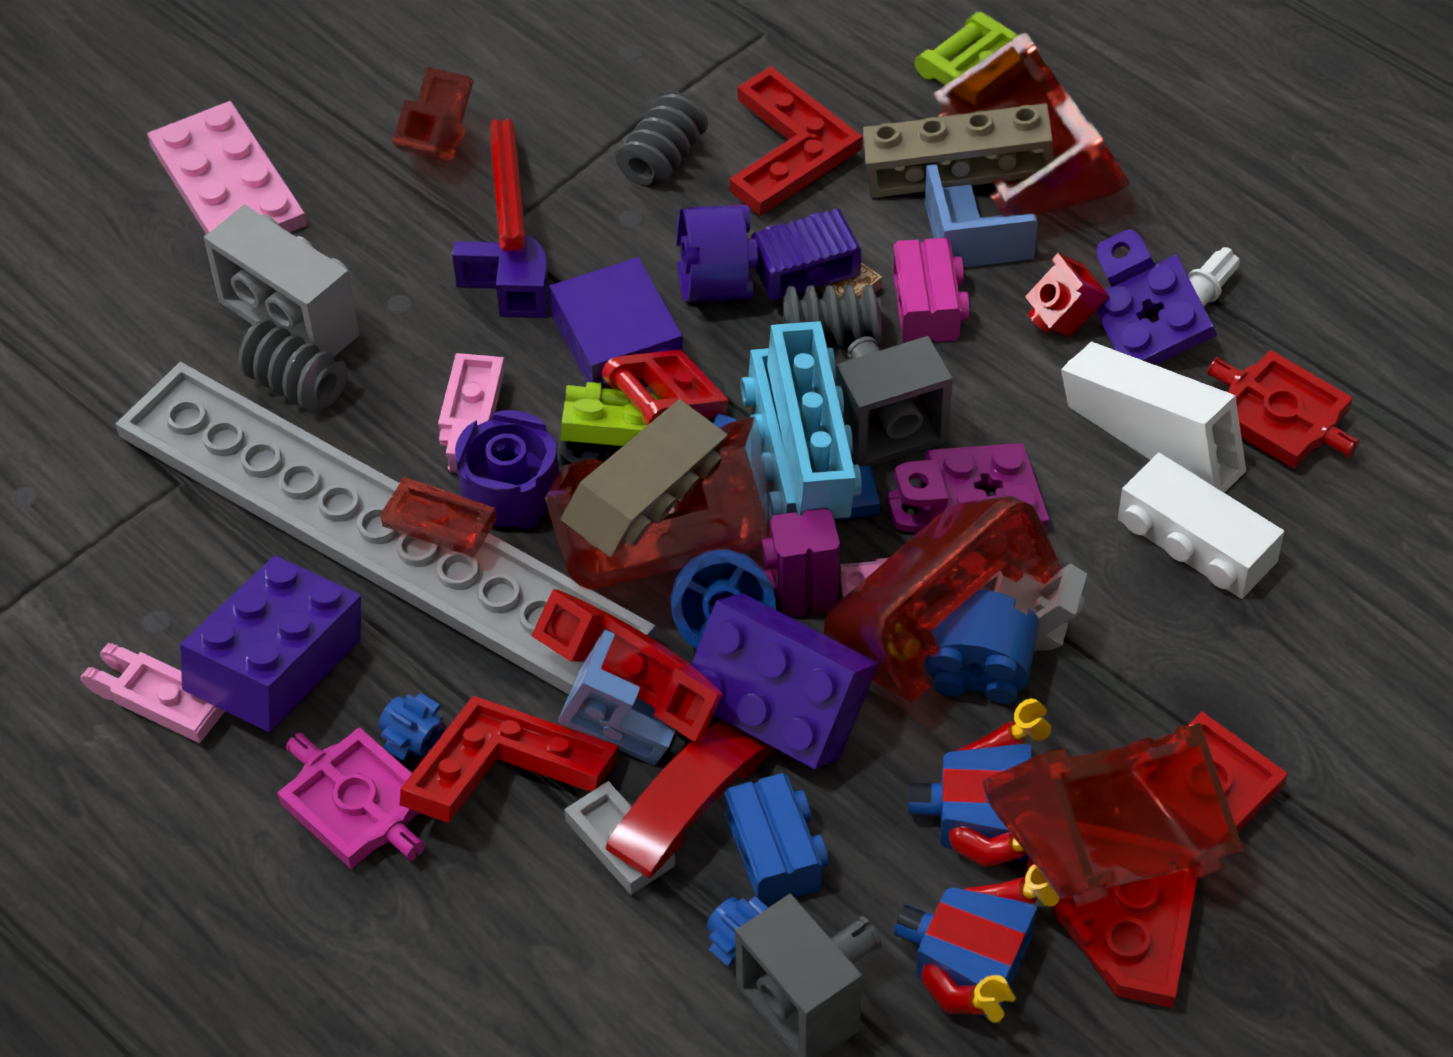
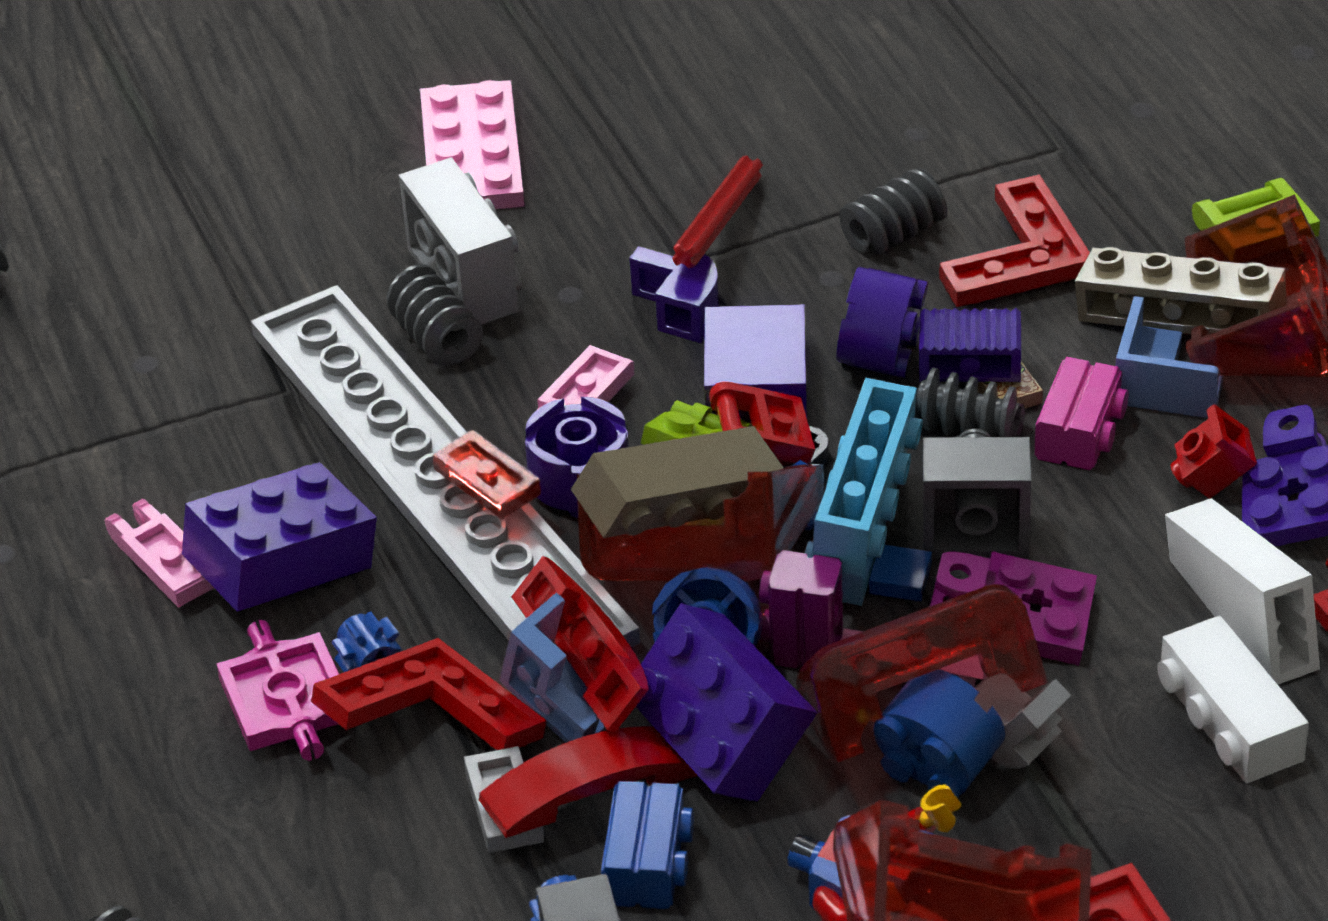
camera: 25 degrees right, 10 degrees down
clear red brick [392,67,474,162] -> none

